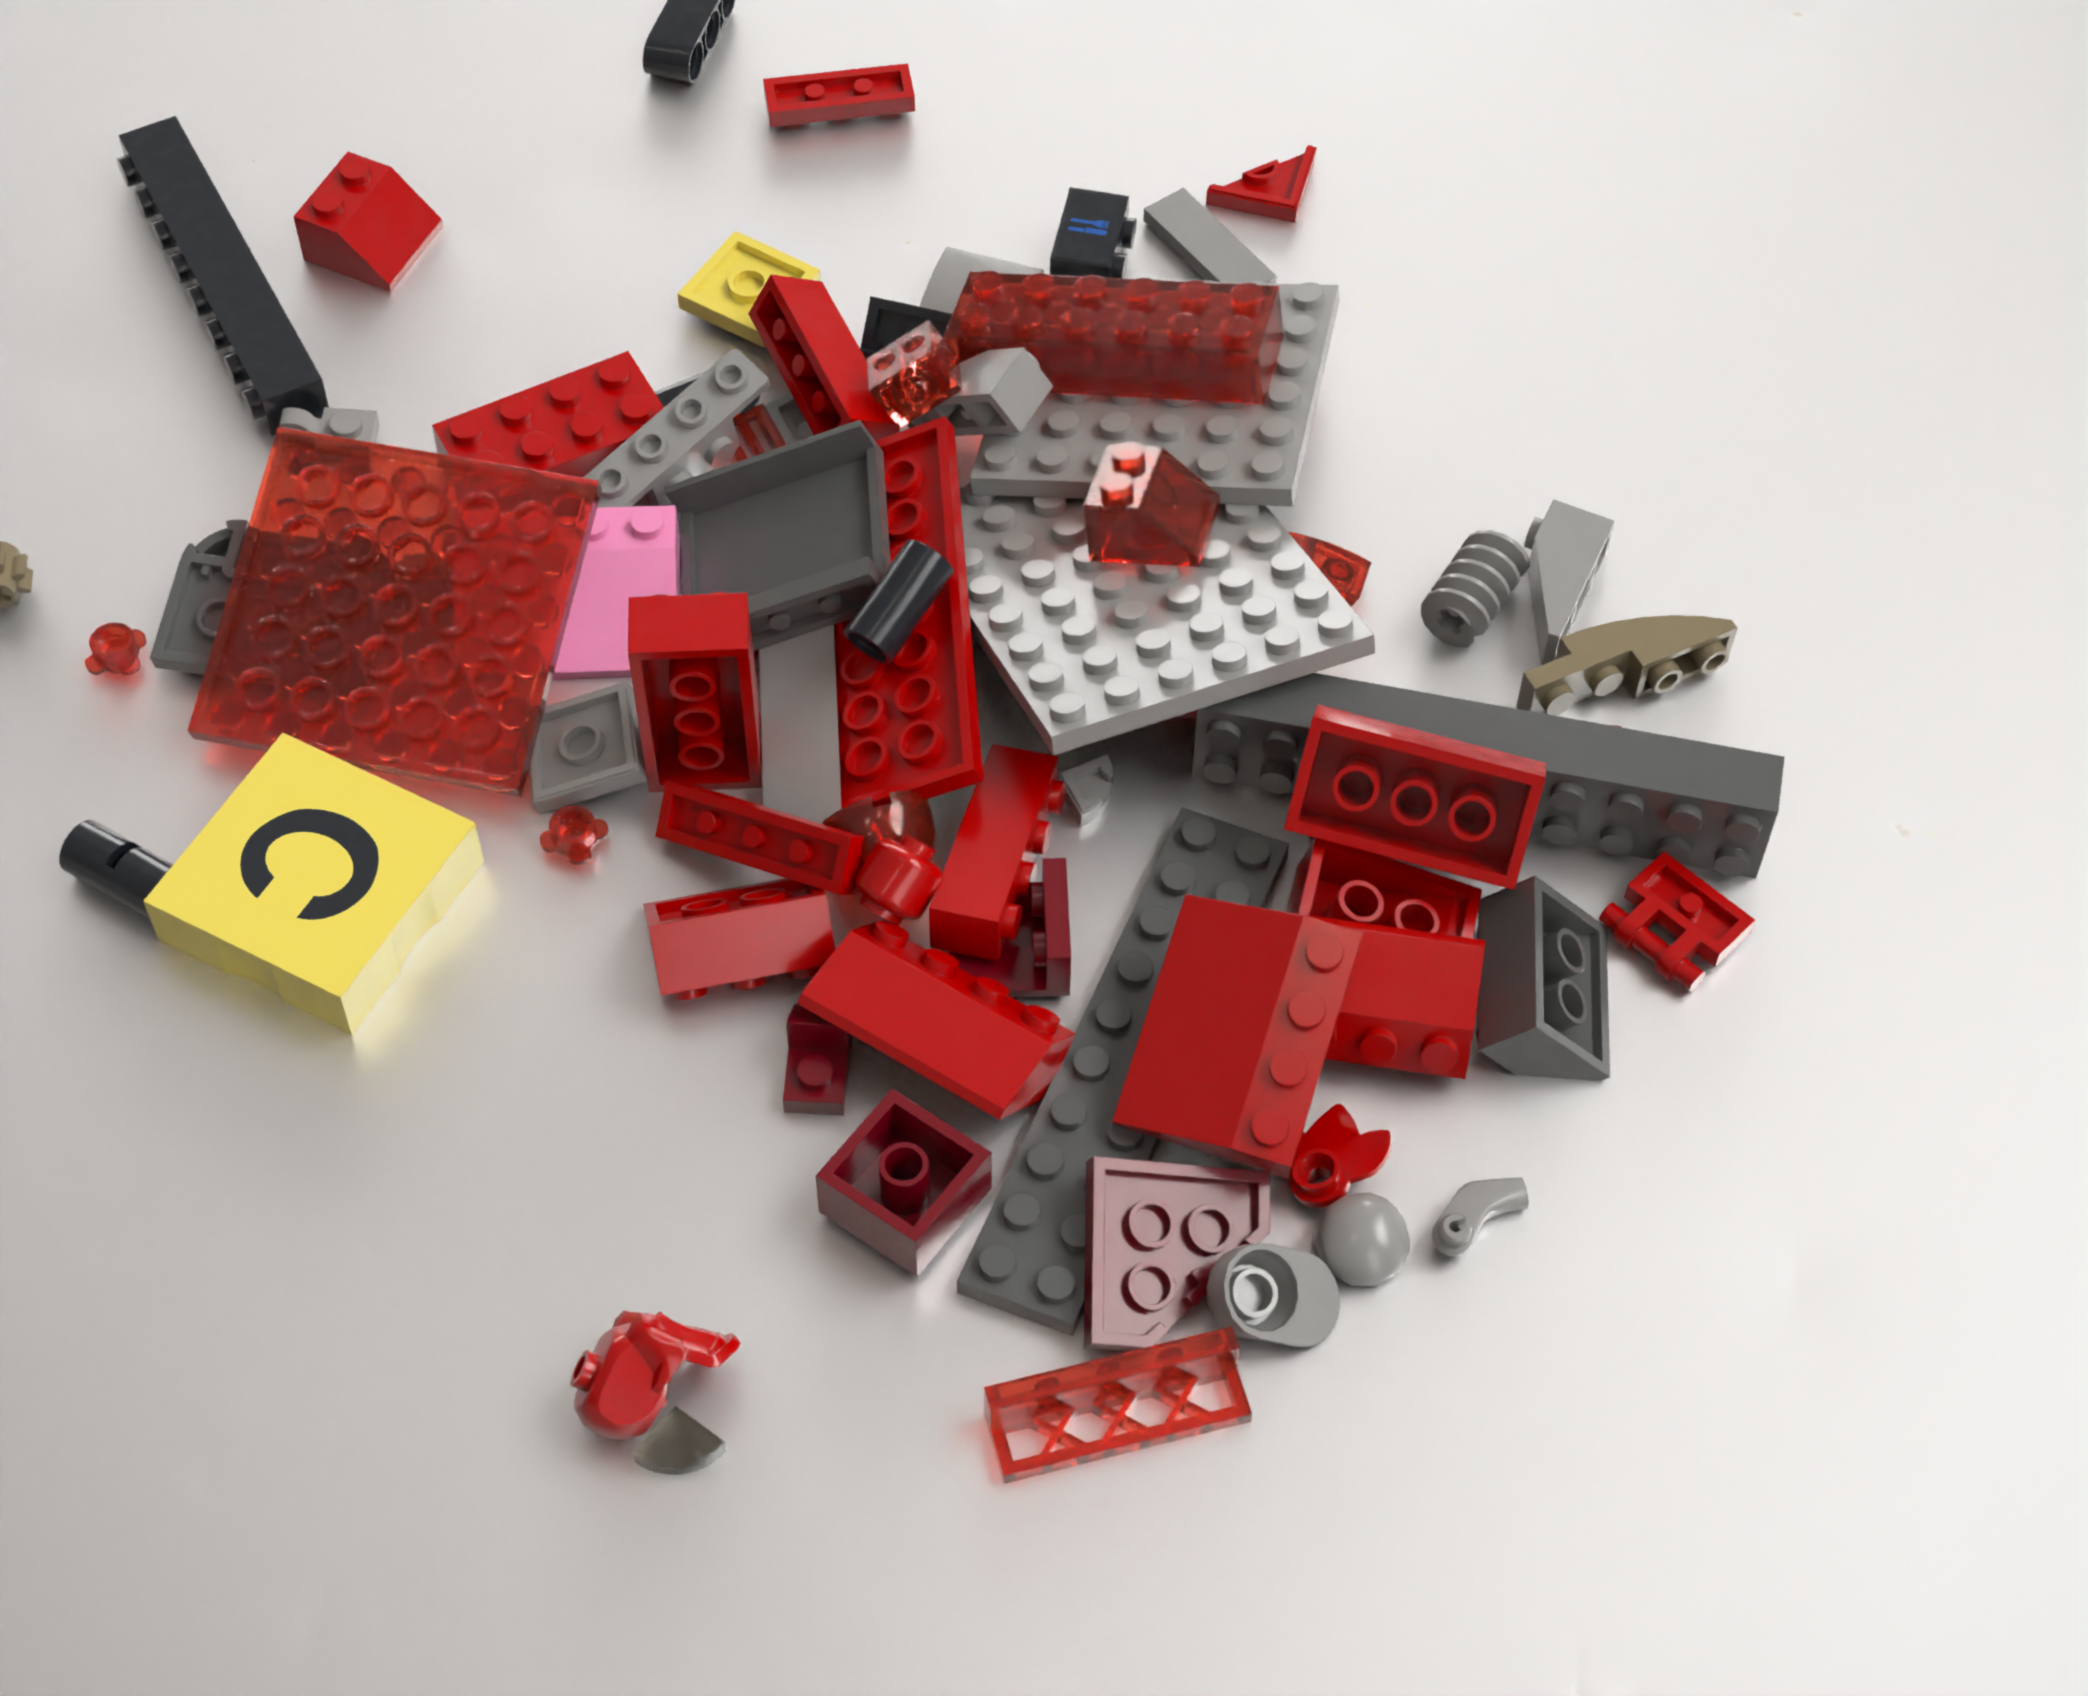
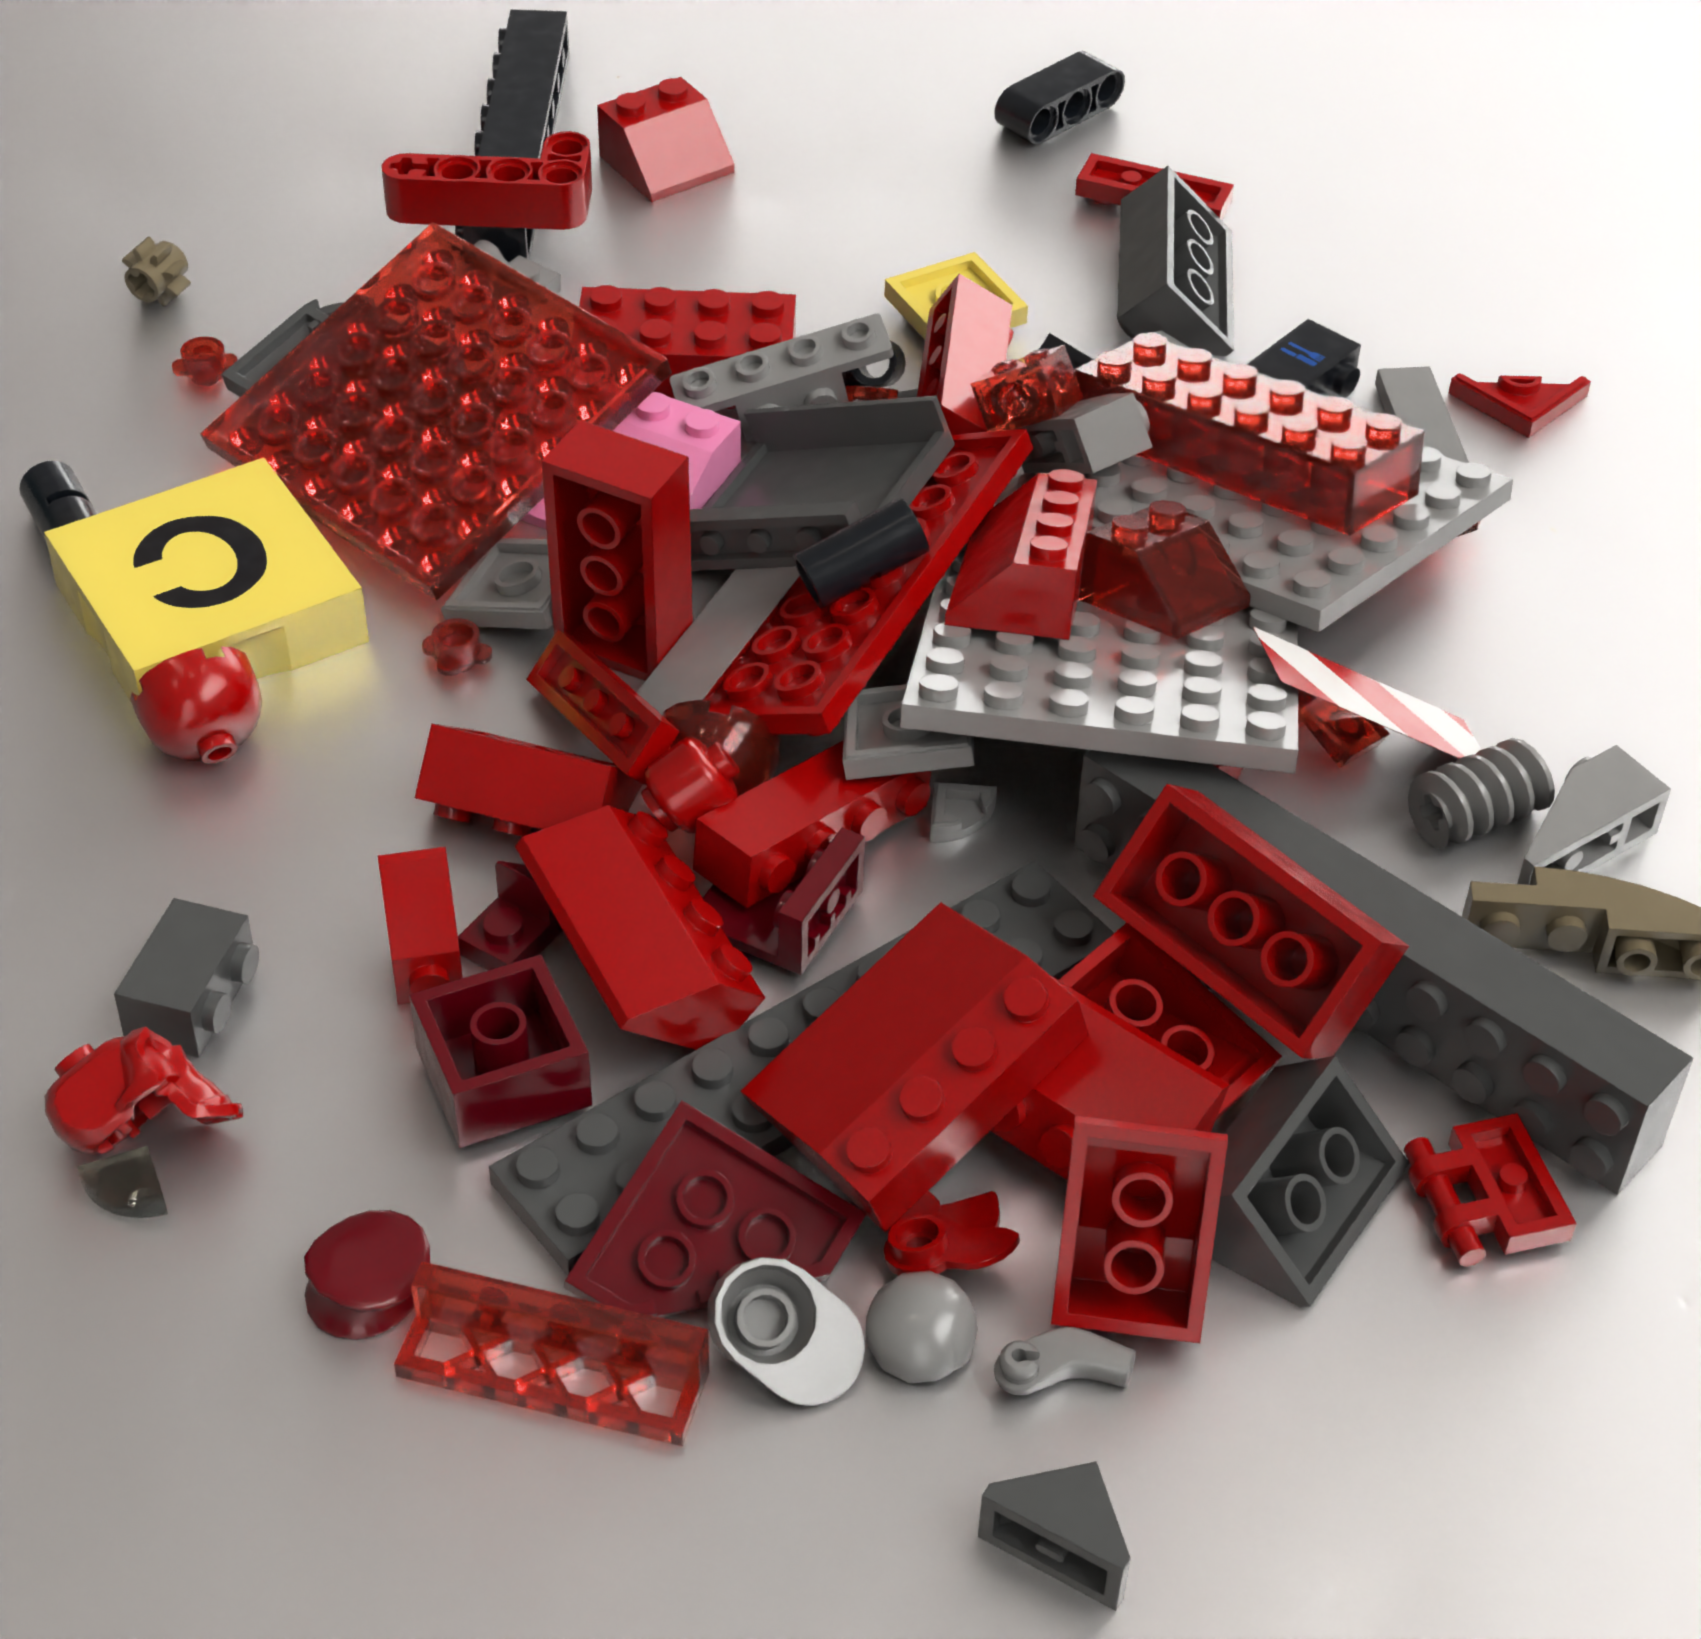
camera: 30 degrees right, 10 degrees down
none -> dark grey brick [114,898,259,1058]
none -> red cylinder [130,646,262,764]
none -> dark red piece [304,1210,430,1340]
none -> red slope [378,846,463,1005]
none -> red beam [381,131,592,230]
none -> light grey plate [843,684,974,780]
none -> red slope [944,469,1097,640]
none -> dark grey slope [978,1461,1131,1611]
none -> red slope [1051,1116,1228,1344]
none -> dark grey slope [1117,166,1234,356]
none -> sticker [1253,627,1481,759]

